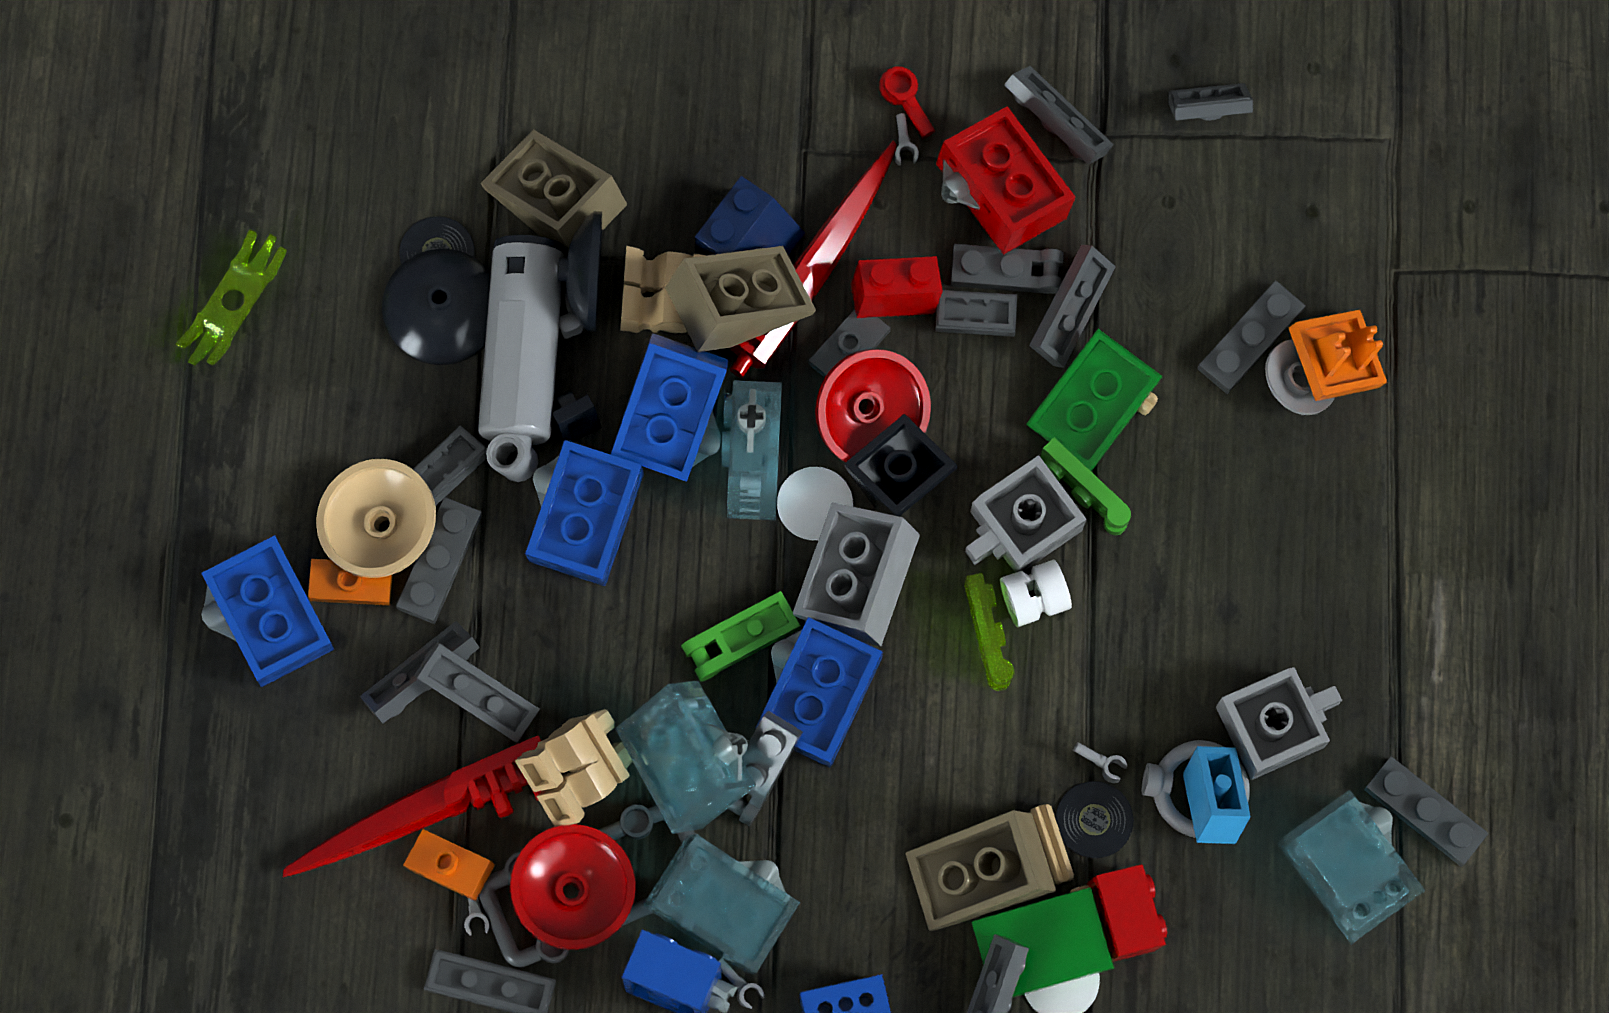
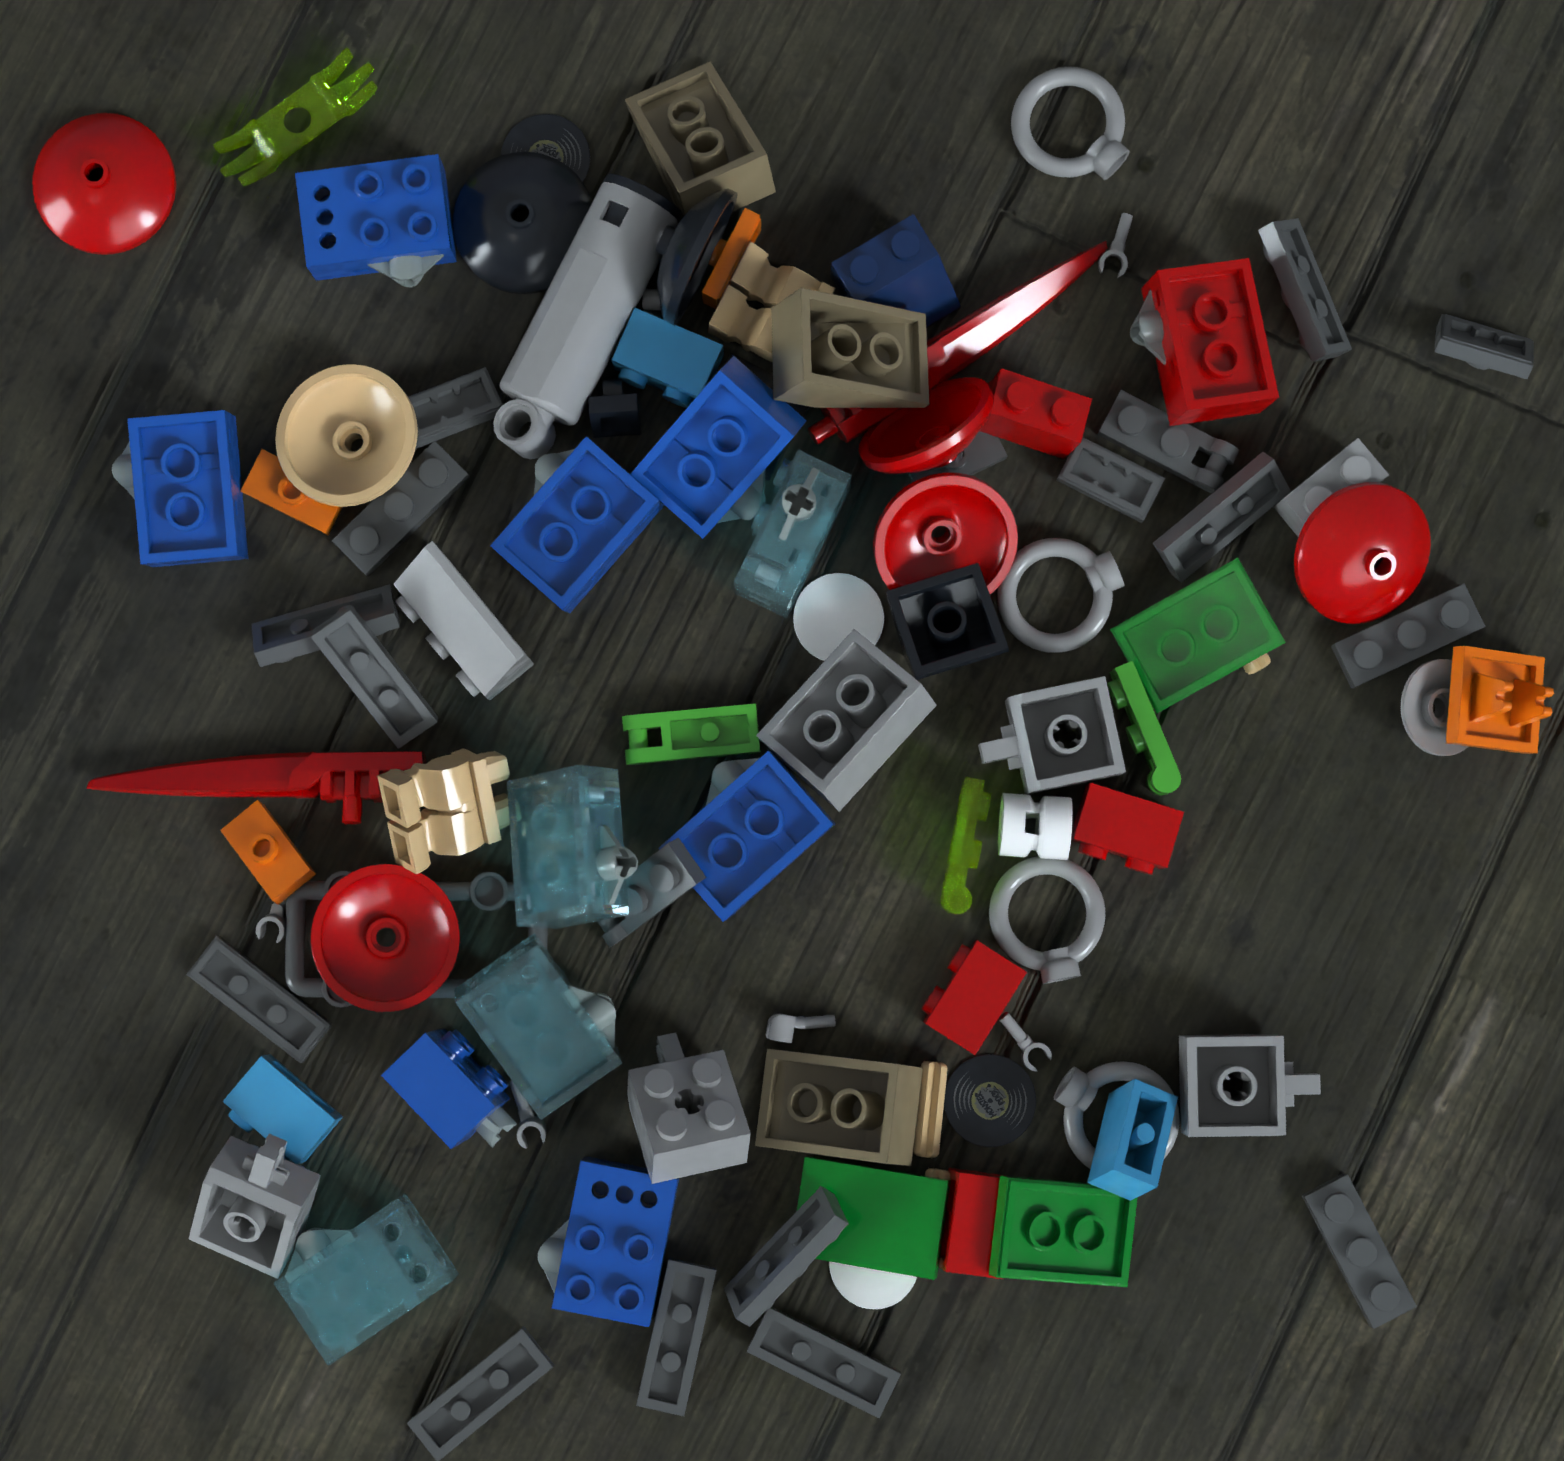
camera: 30 degrees right, 10 degrees up
red plate [879,66,935,139] -> none
clear light blue piece [1277,790,1425,945] -> none
none -> red dish [32,113,176,255]
none -> blue piece [295,154,457,287]
none -> light grey slope [393,541,534,700]
none -> dark azure brick [612,308,724,408]
none -> light grey hinge [627,1032,751,1184]
none -> orange plate [702,208,761,309]
none -> light grey hand [766,1013,836,1043]
none -> red dish [859,377,994,474]
none -> red brick [921,940,1027,1055]
none -> green tile [988,1175,1138,1287]
none -> light grey piece [989,856,1106,984]
none -> light grey piece [997,538,1125,653]
none -> light grey piece [1011,67,1130,180]
none -> red brick [1071,783,1184,875]
none -> light grey brick [1273,438,1389,537]
none -> red dish [1294,482,1431,624]

